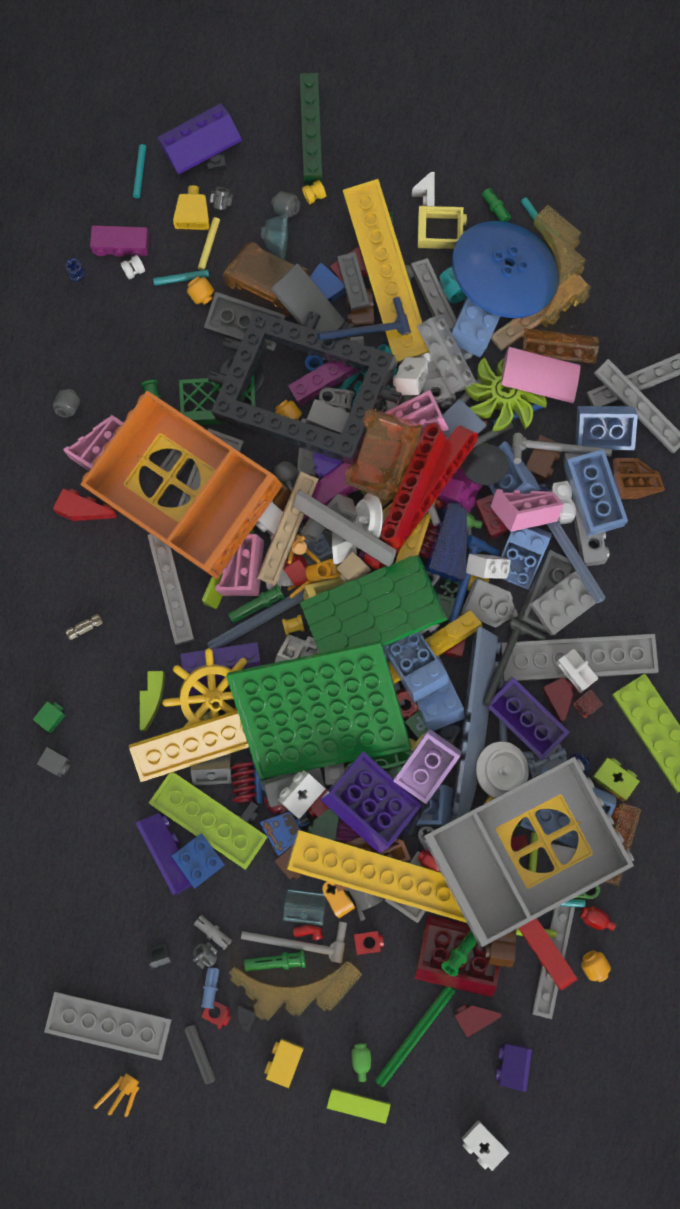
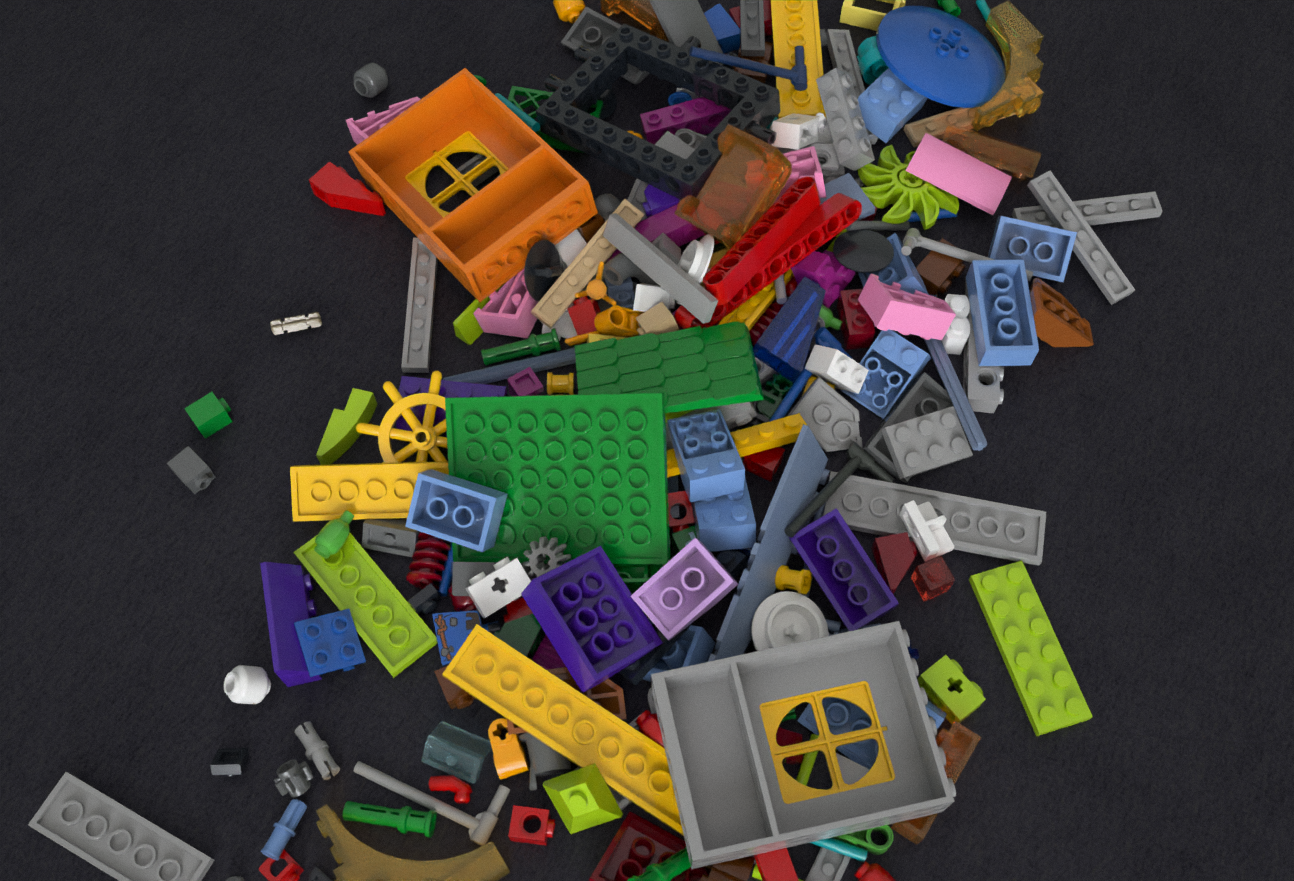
camera: 15 degrees right, 15 degrees down
none -> white head [224,665,271,704]
none -> bright green plant [314,510,354,559]
none -> medium blue brick [405,469,508,552]
none -> teal bar [495,93,540,132]
none -> magenta panel [507,367,544,396]
none -> light grey gear [523,536,571,578]
none -> black shield [524,240,563,301]
none -> lime slope [543,763,623,834]
none -> yellow bush [775,565,812,594]

